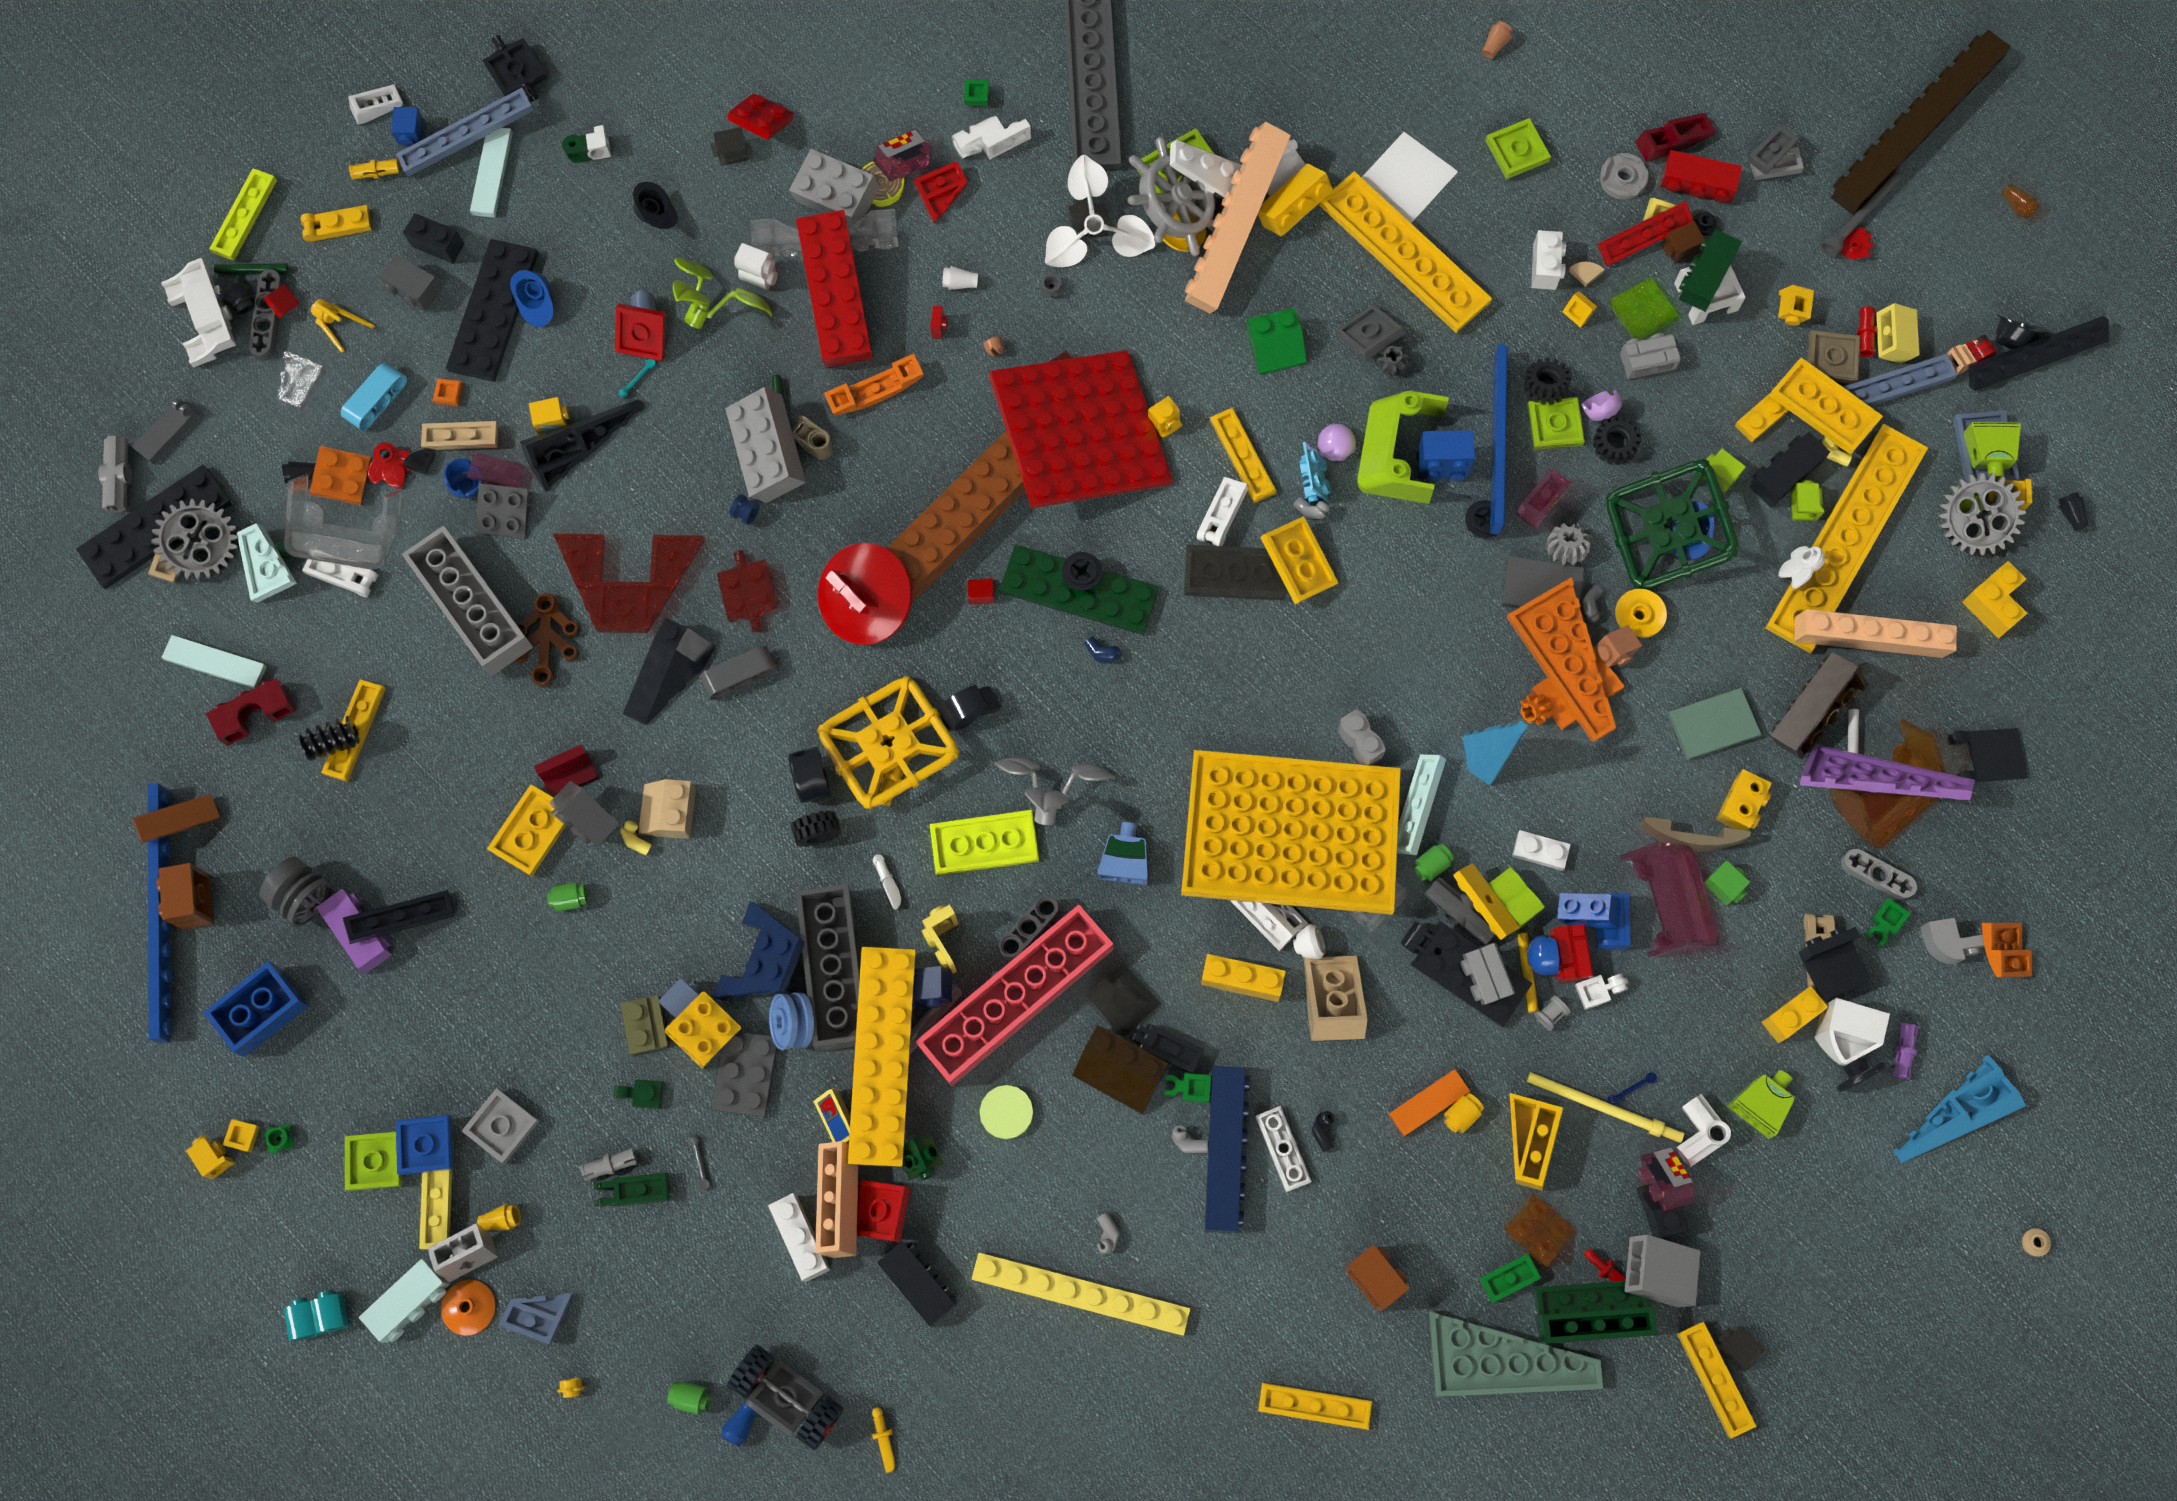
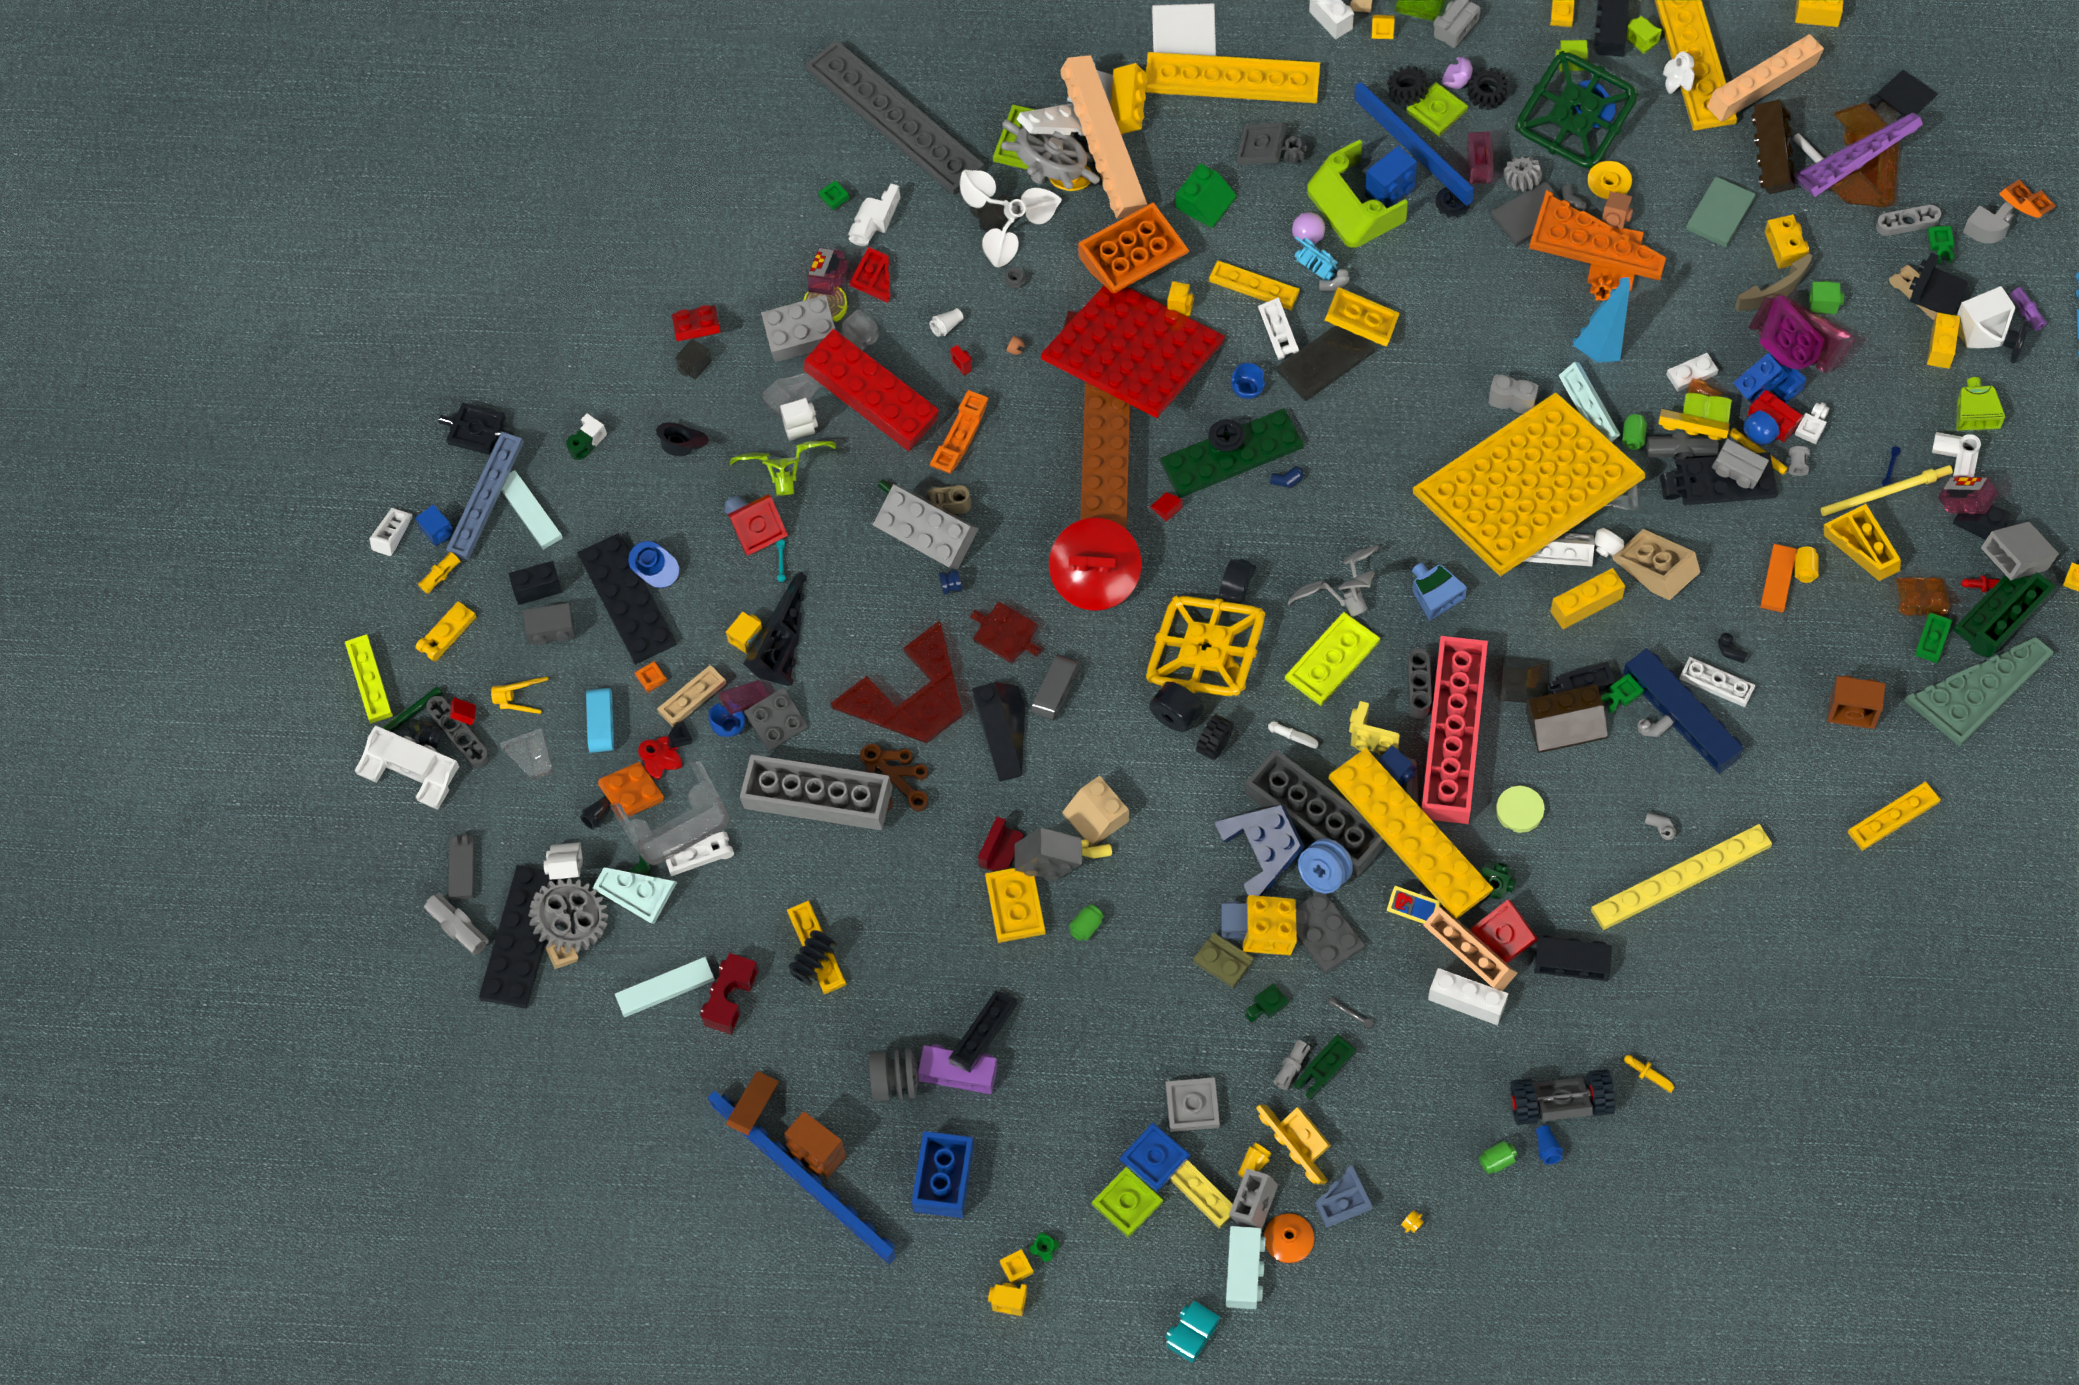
camera: 40 degrees left, 10 degrees down
none -> white brick [544,842,583,880]
none -> orange slope [1078,202,1189,294]
none -> blue hair [1231,362,1265,399]
none -> yellow bracket [1256,1104,1331,1185]
none -> clear orange cone [1686,378,1722,397]
none -> magenta plate [1759,295,1824,370]

